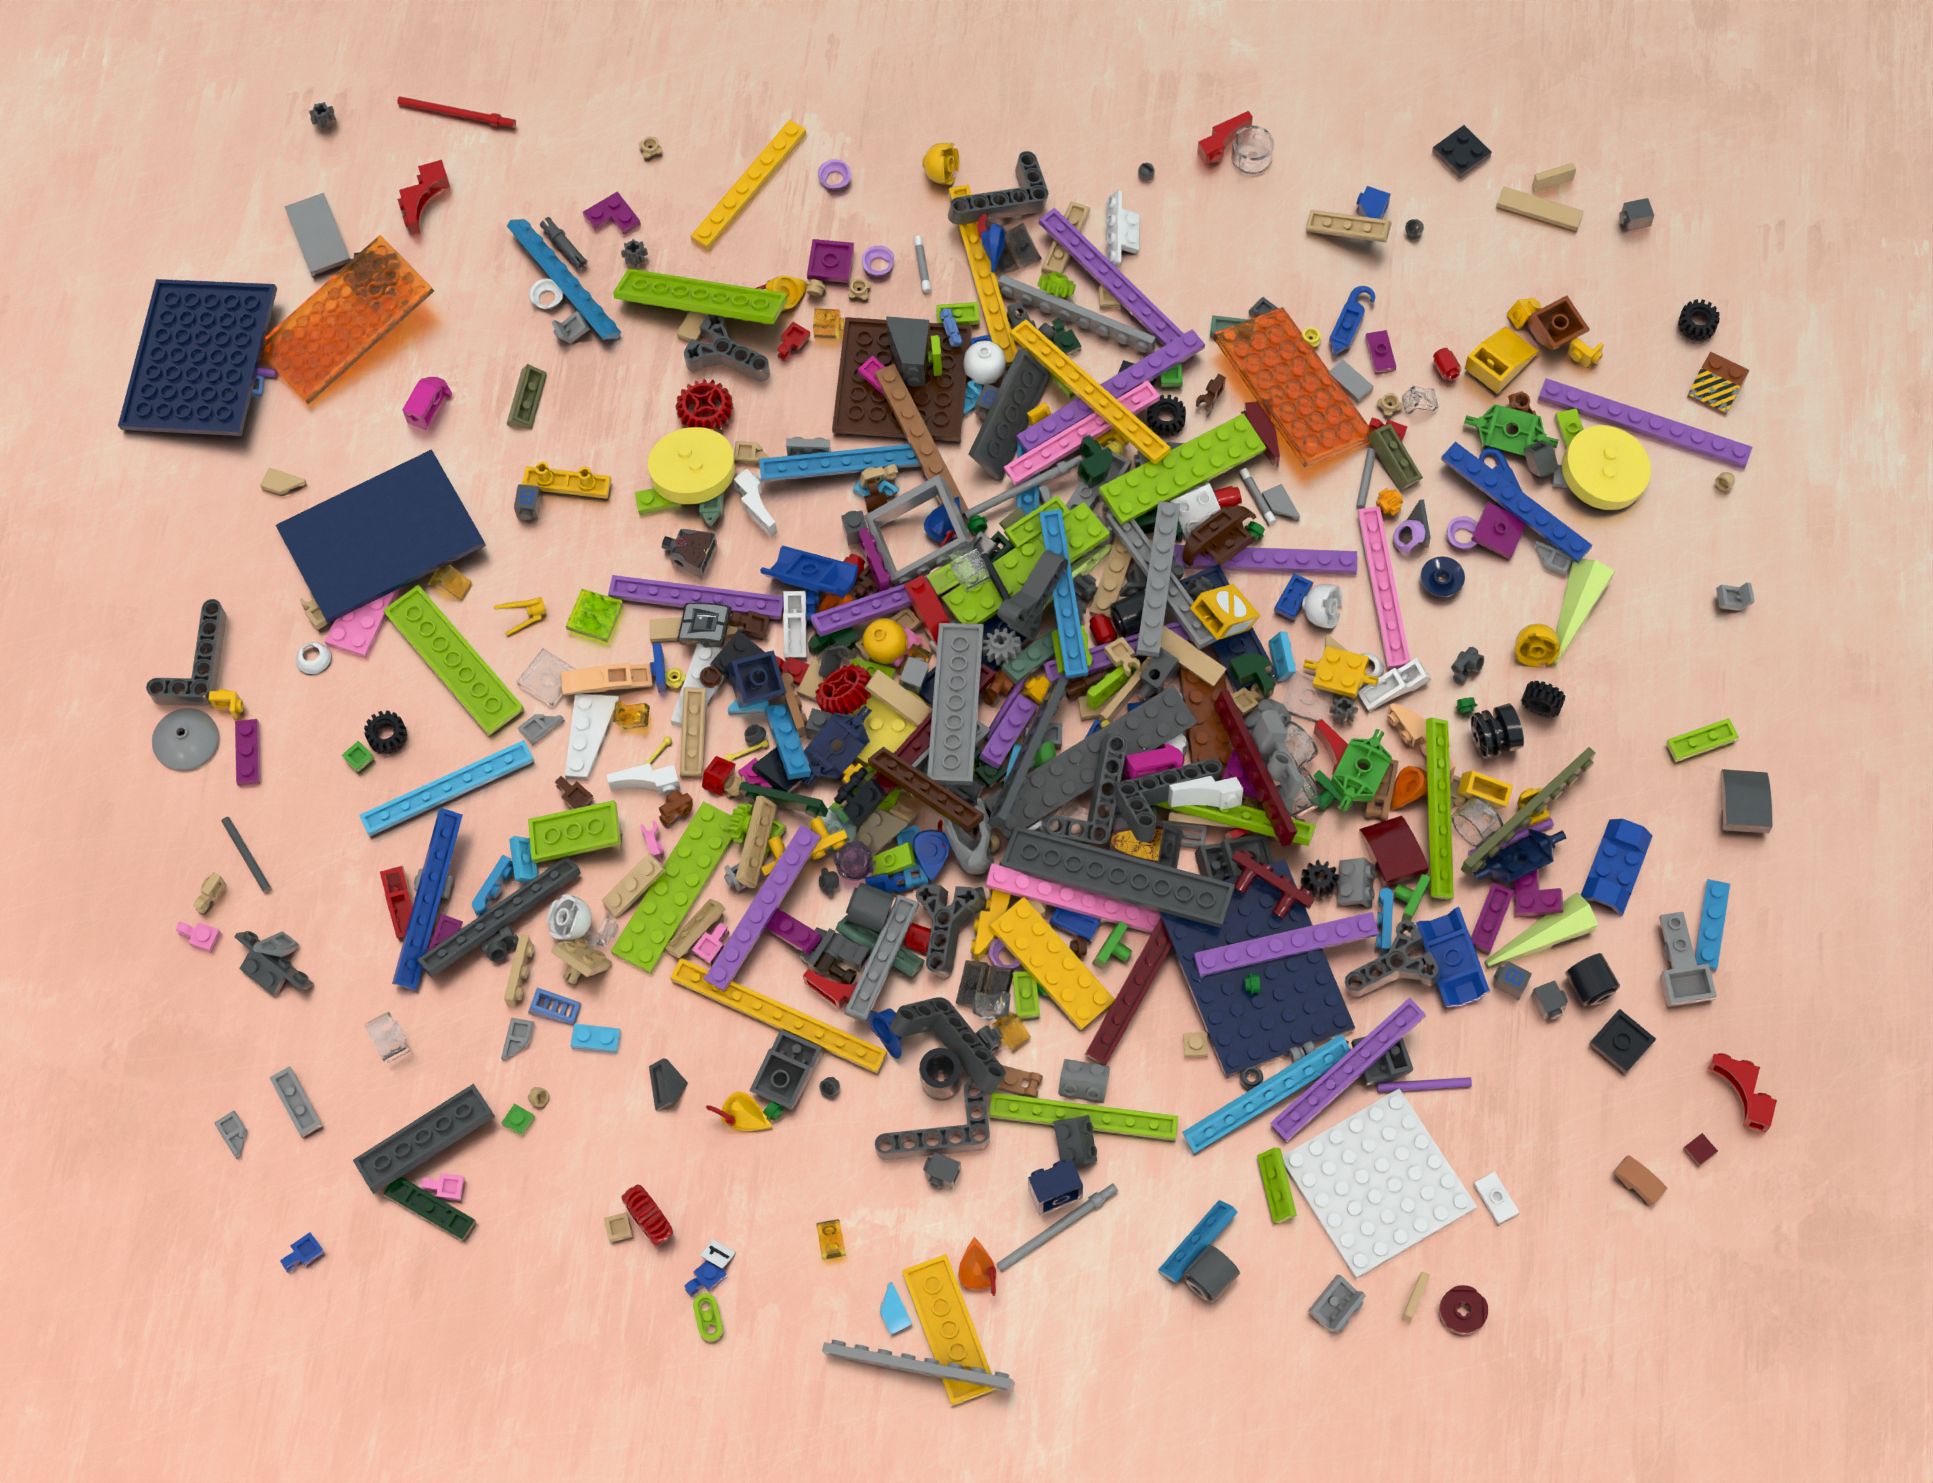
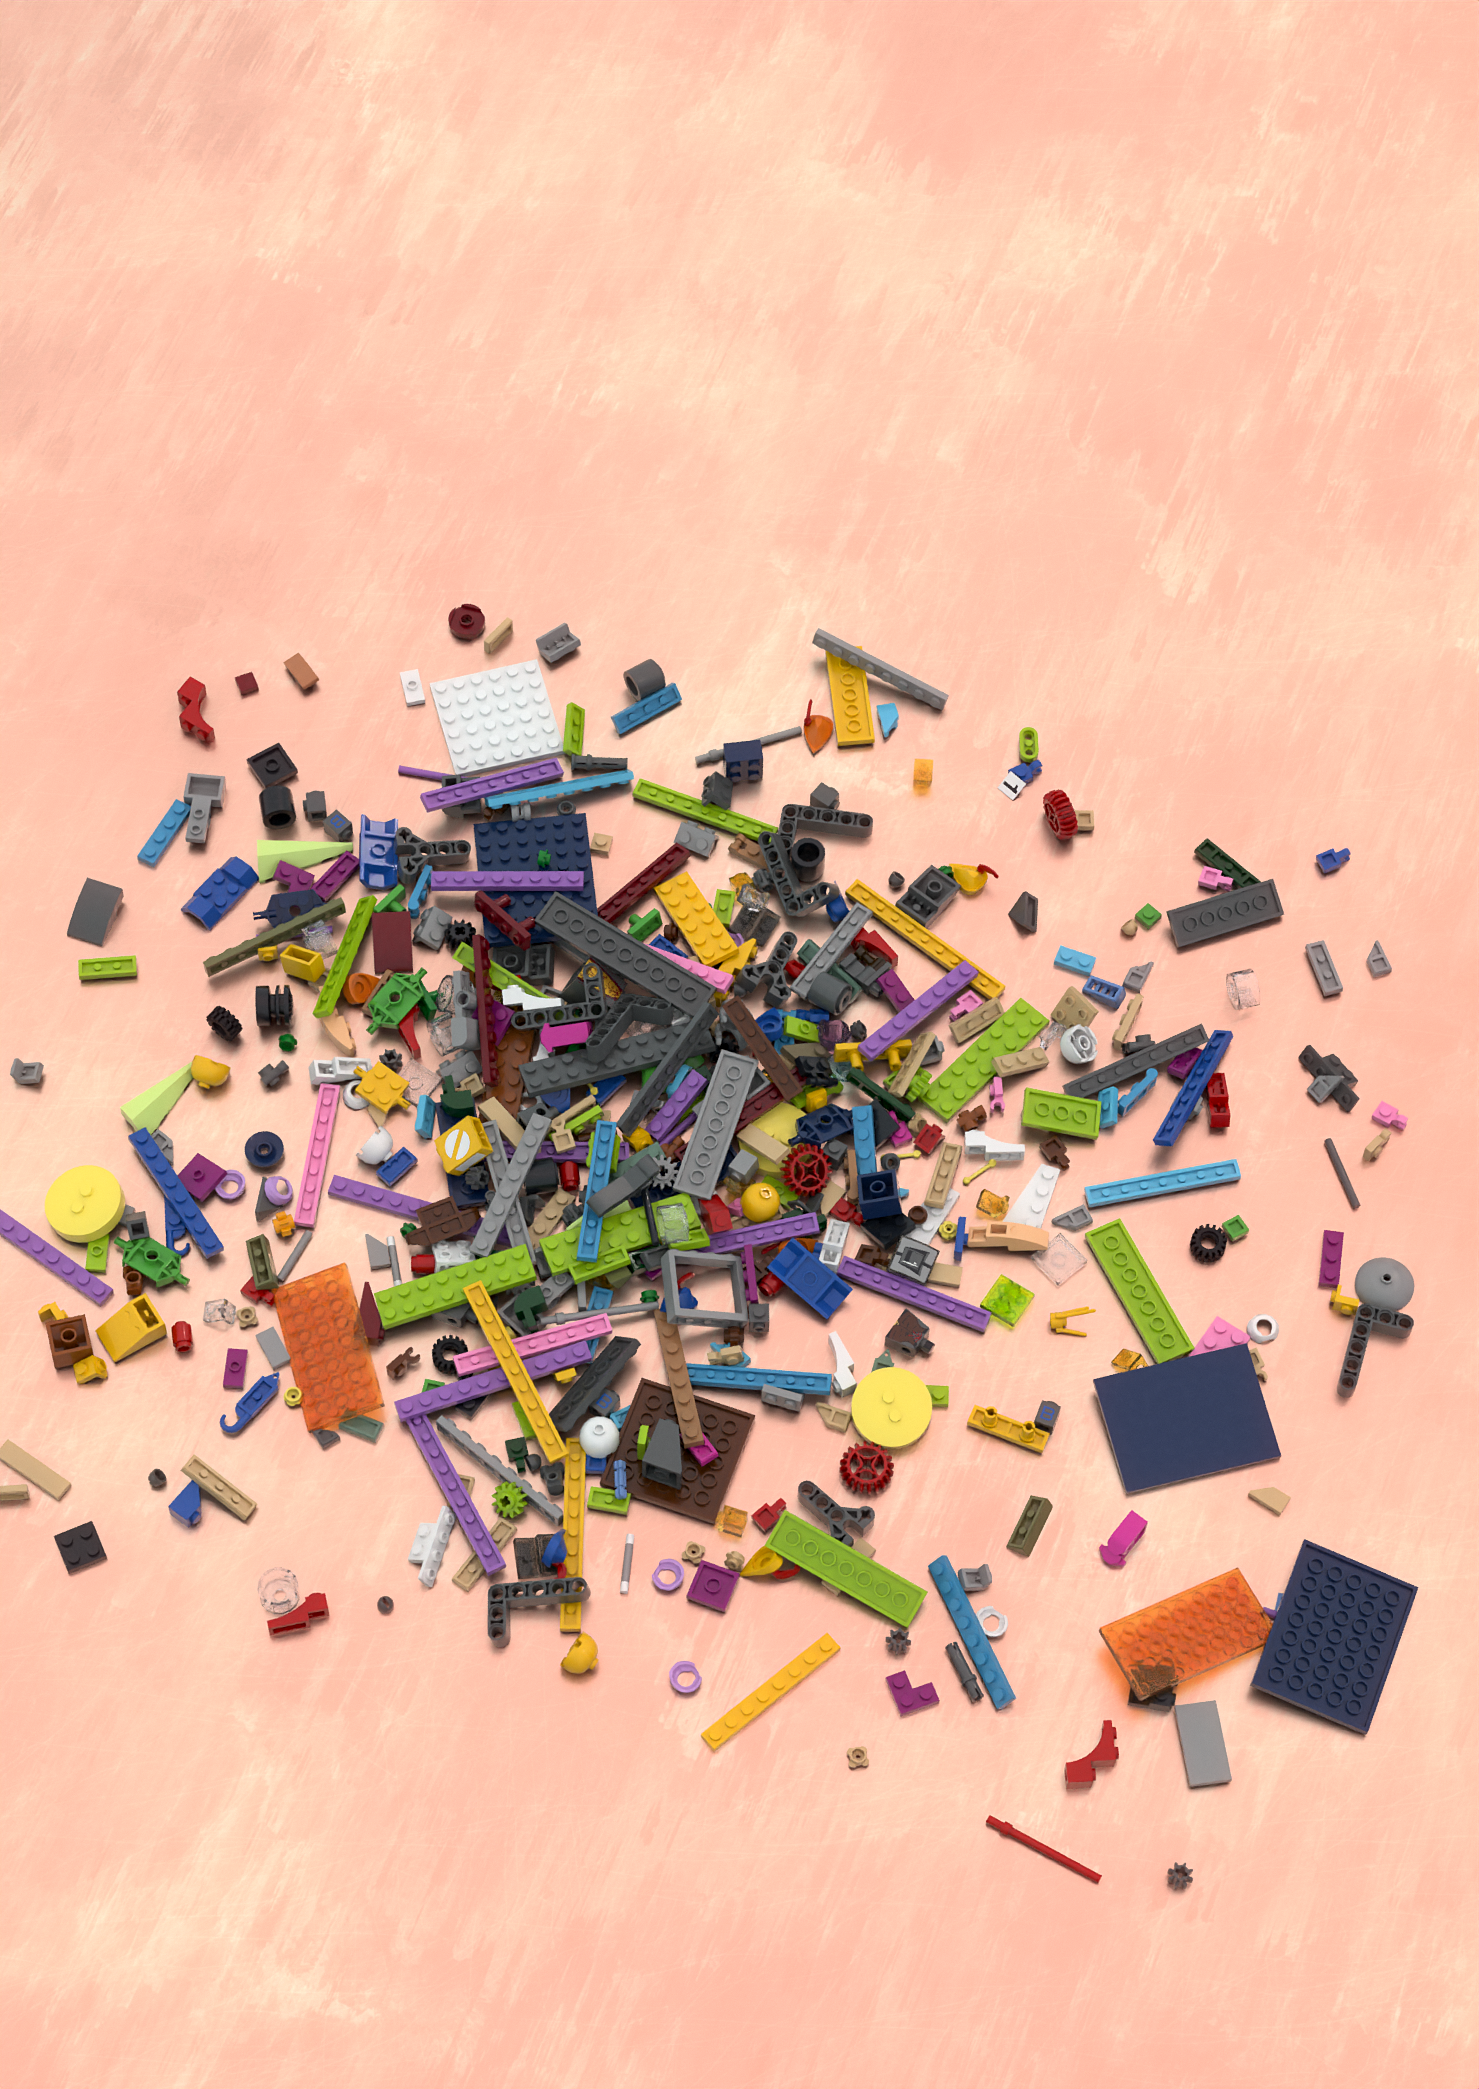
camera: 170 degrees left, 5 degrees down
none -> dark grey pin [571,753,628,771]

